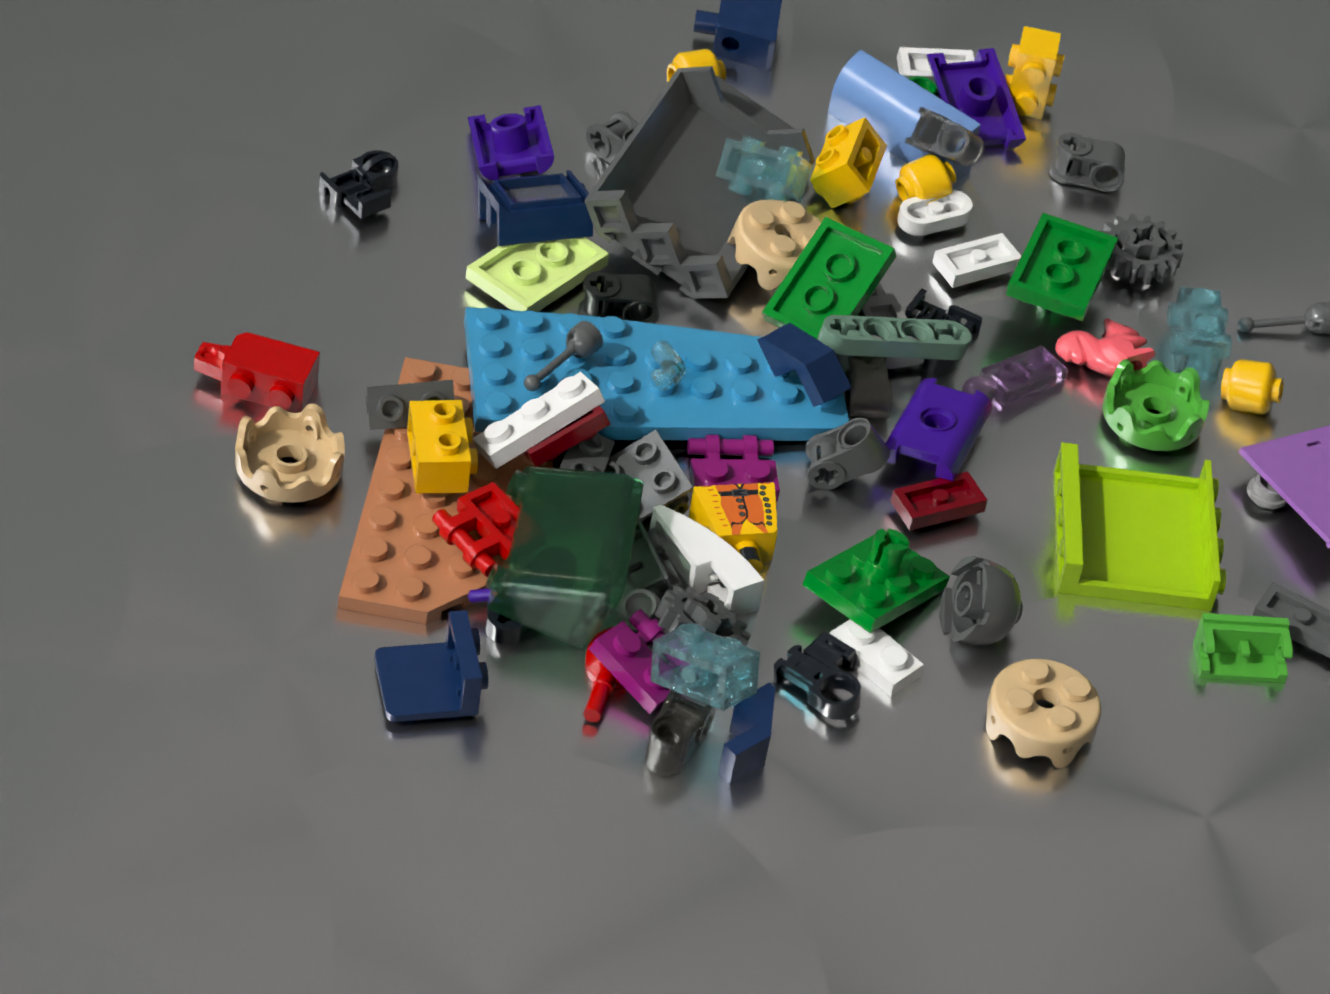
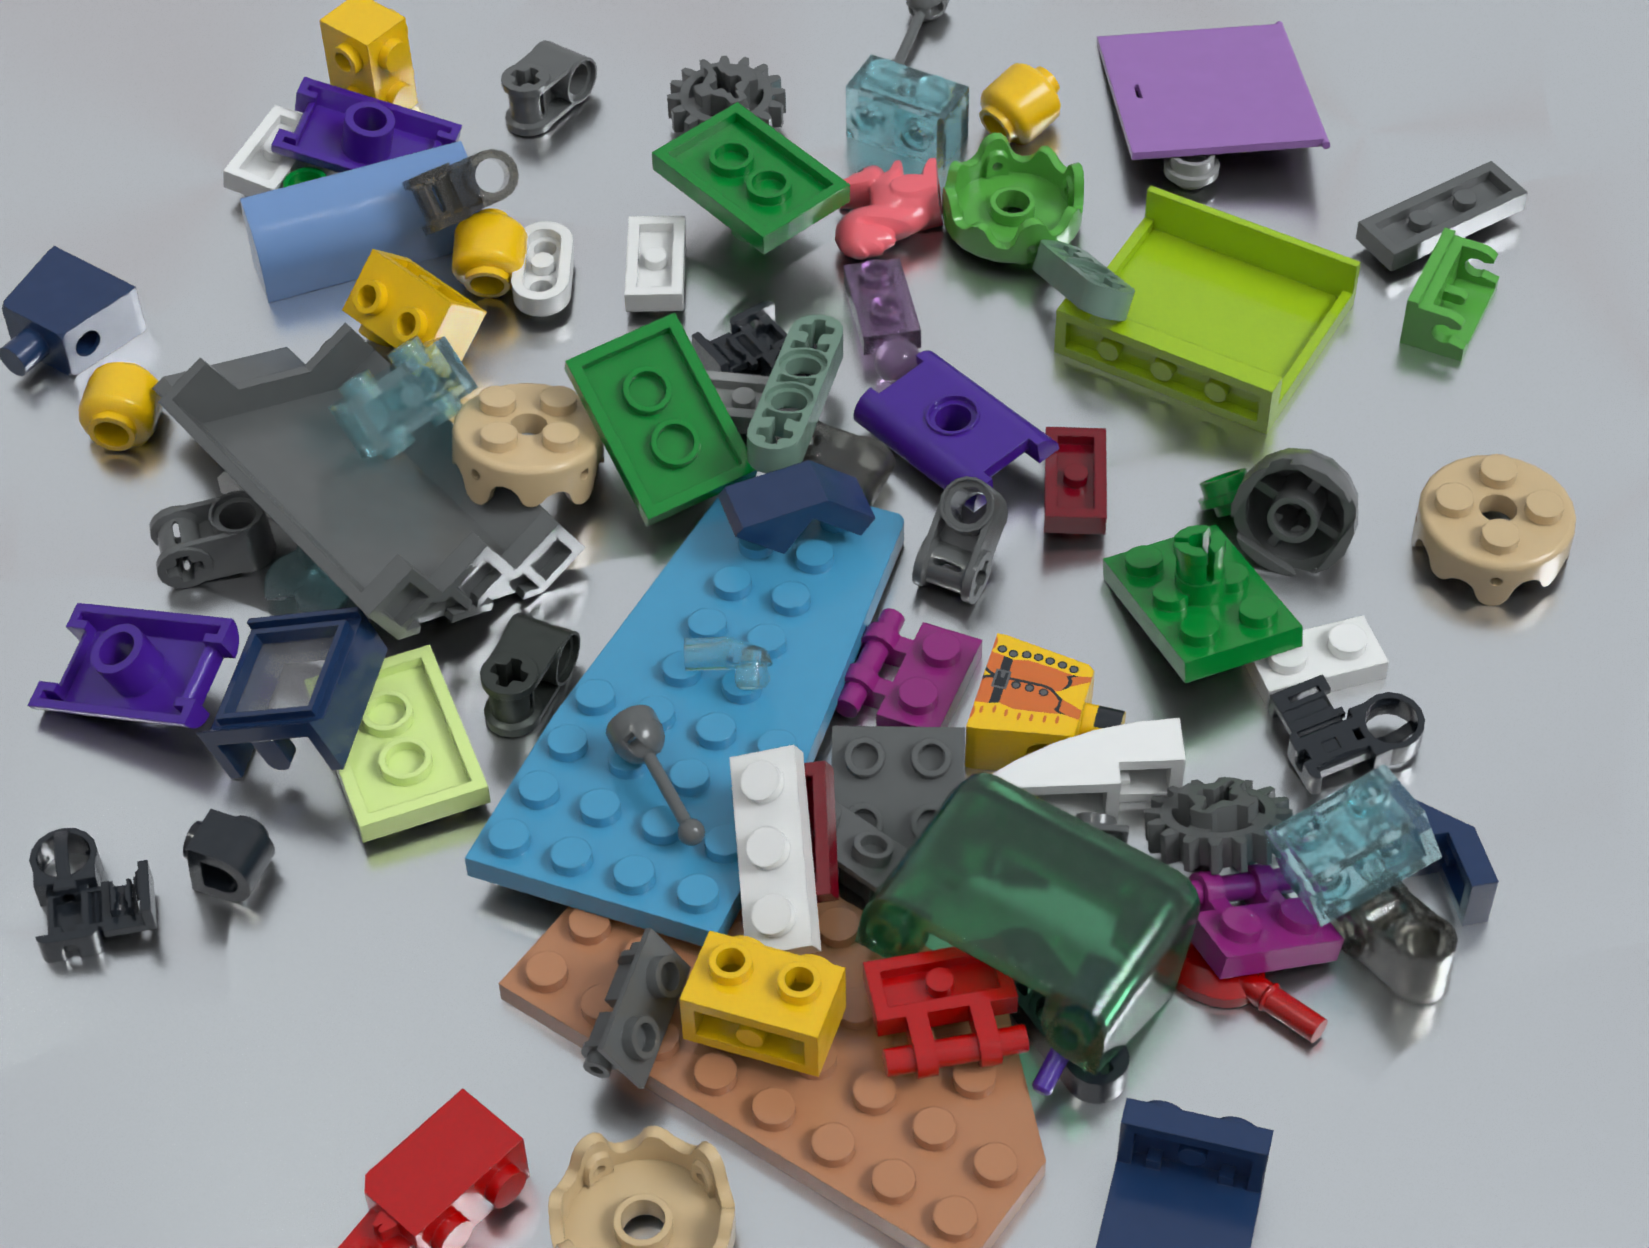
camera: 55 degrees left, 5 degrees up
none -> black plate [183,809,275,902]
none -> sand green beam [1032,239,1135,321]

